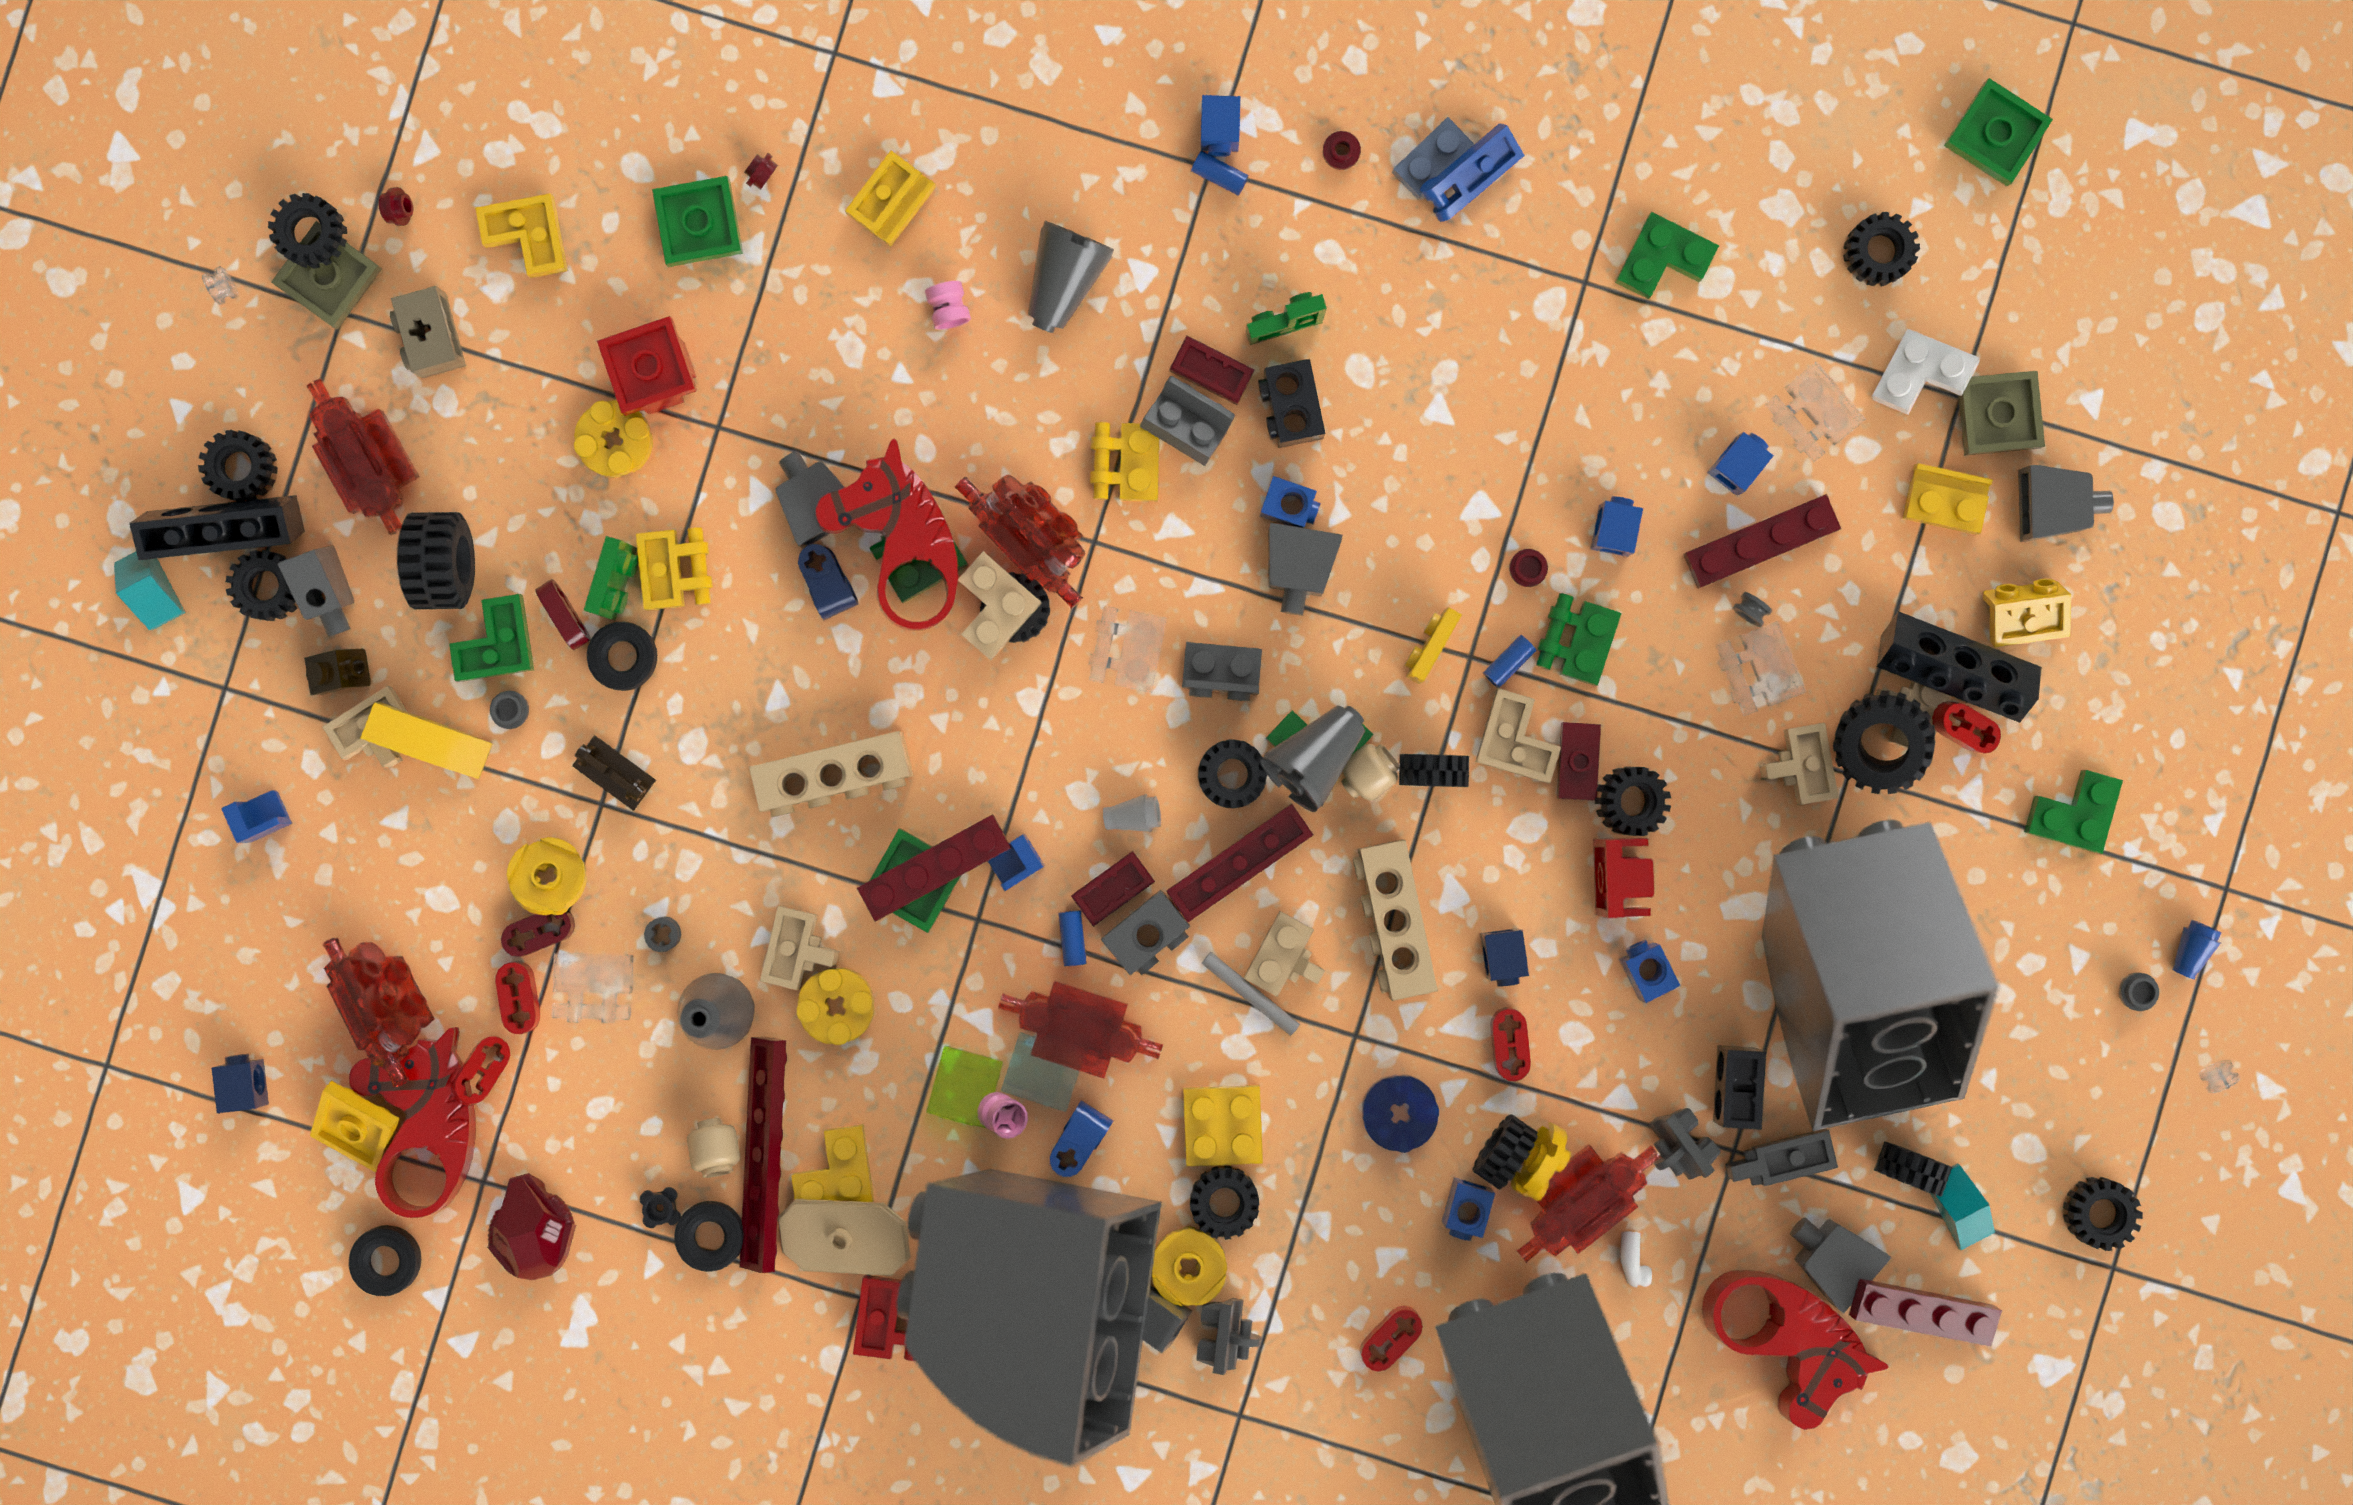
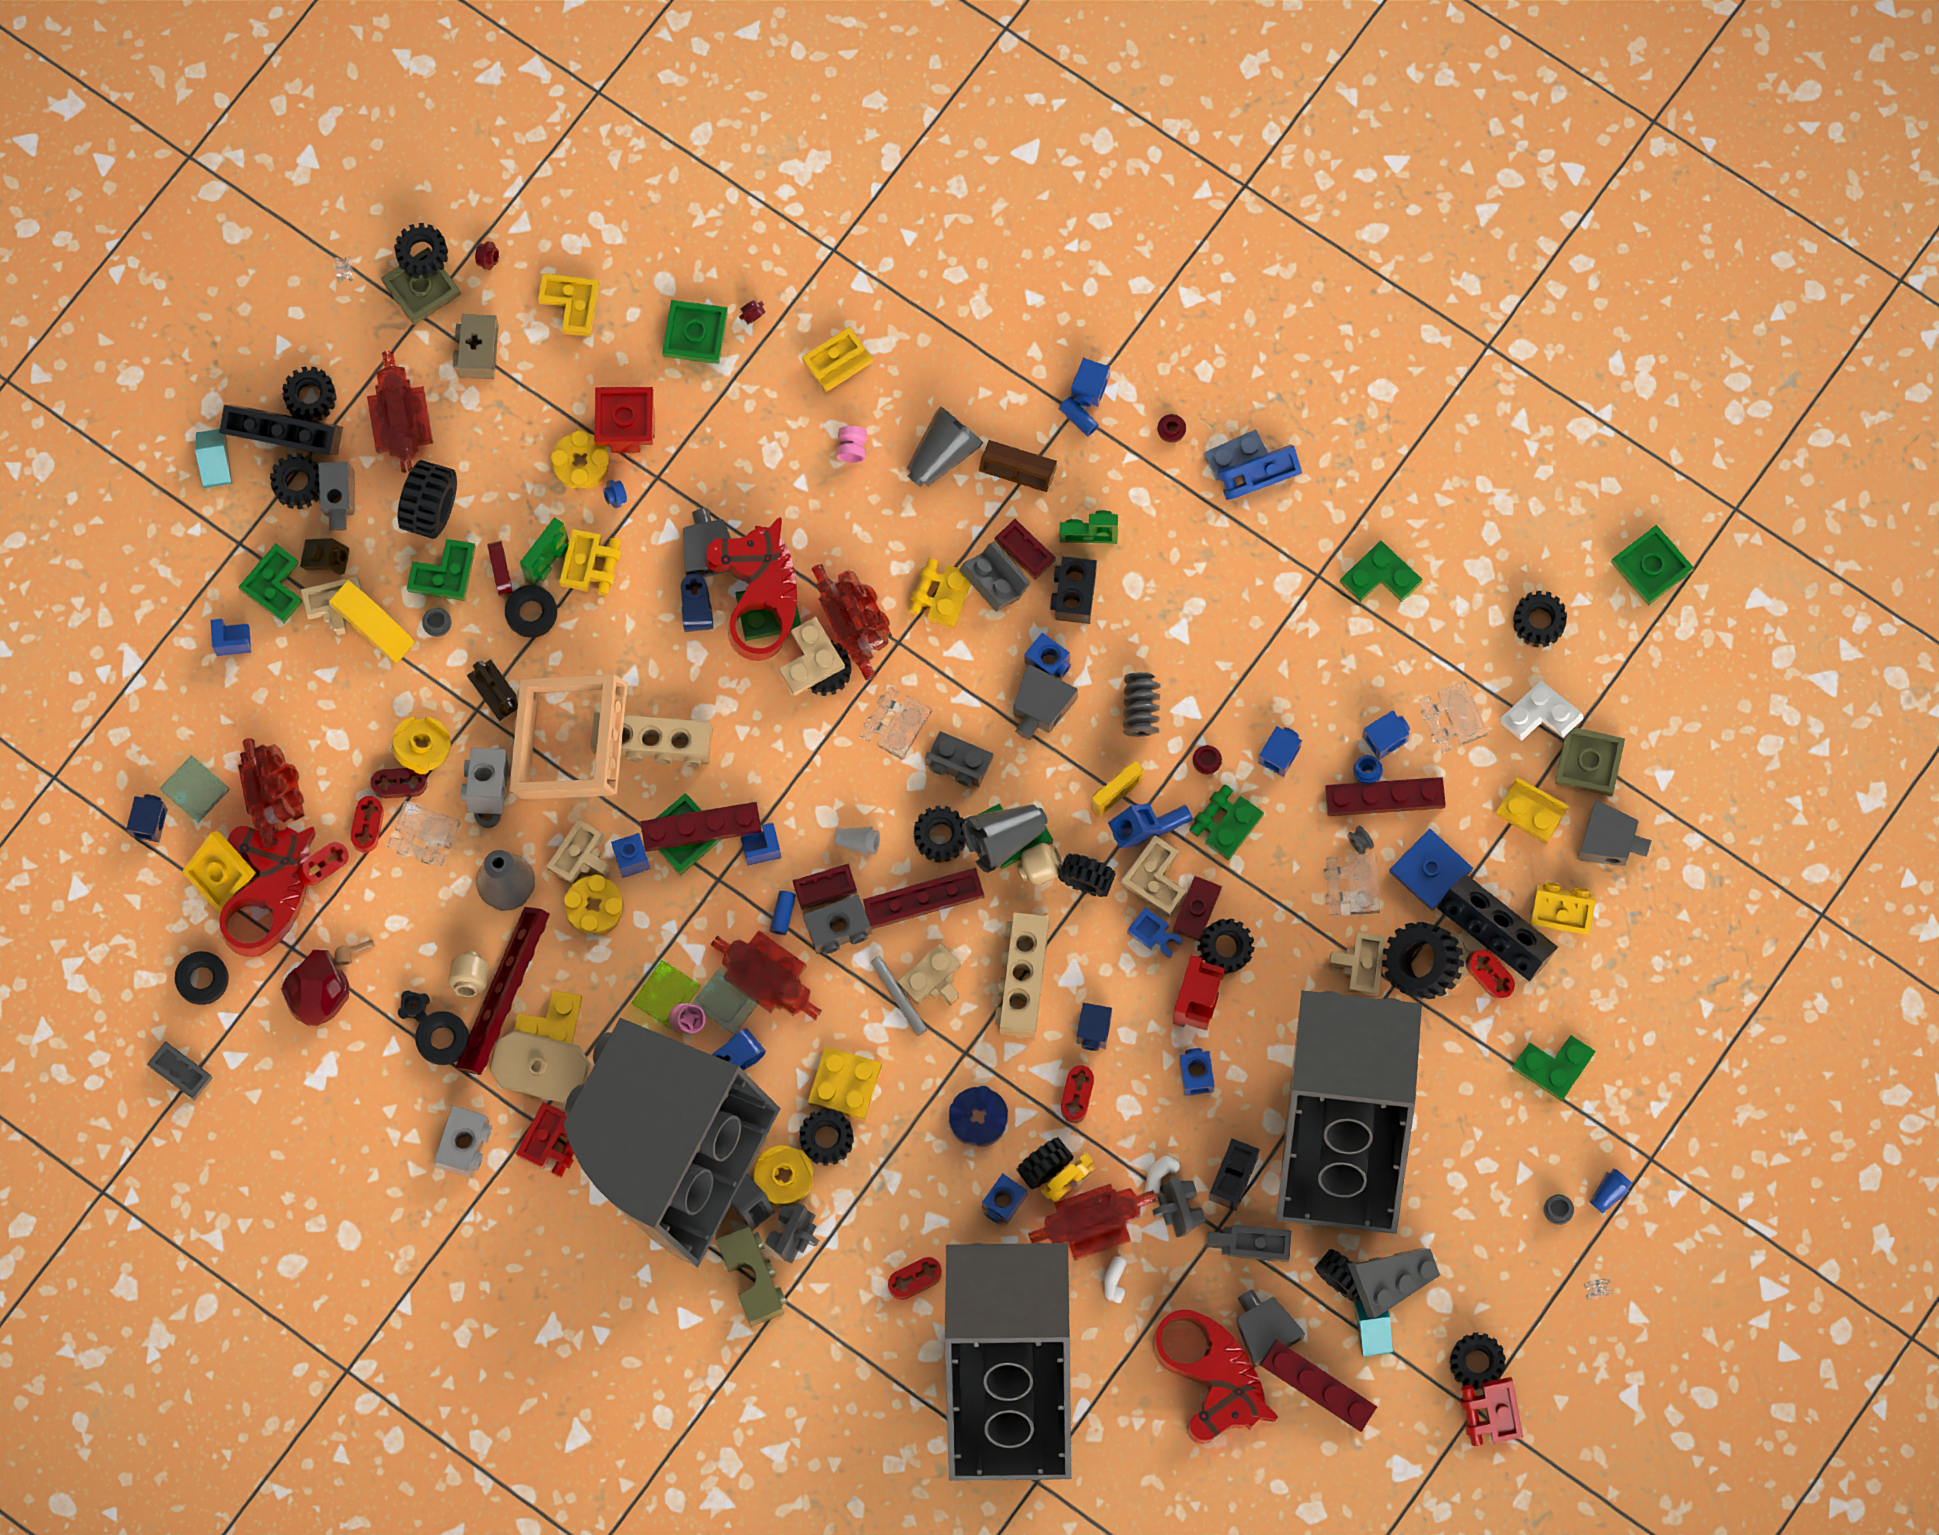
camera: 25 degrees right, 15 degrees down
none -> dark grey plate [147,1041,213,1101]
none -> clear light blue piece [159,755,230,823]
none -> green plate [238,543,302,624]
none -> medium nougat hand [335,940,375,966]
none -> light grey brick [434,1106,492,1178]
none -> light grey brick [461,748,508,814]
none -> light nougat window [508,674,627,800]
none -> blue plate [603,480,627,508]
none -> blue brick [611,833,650,878]
none -> olive arch [716,1226,787,1327]
none -> reddish brown piece [979,440,1057,492]
none -> blue brick [1108,803,1162,848]
none -> flat silver piece [1123,672,1161,737]
none -> blue plate [1127,908,1182,958]
none -> white arm [1144,1155,1180,1195]
none -> dark grey wing [1348,1248,1440,1318]
none -> blue plate [1353,755,1383,784]
none -> blue plate [1389,829,1473,911]
none -> plate [1460,1377,1523,1446]

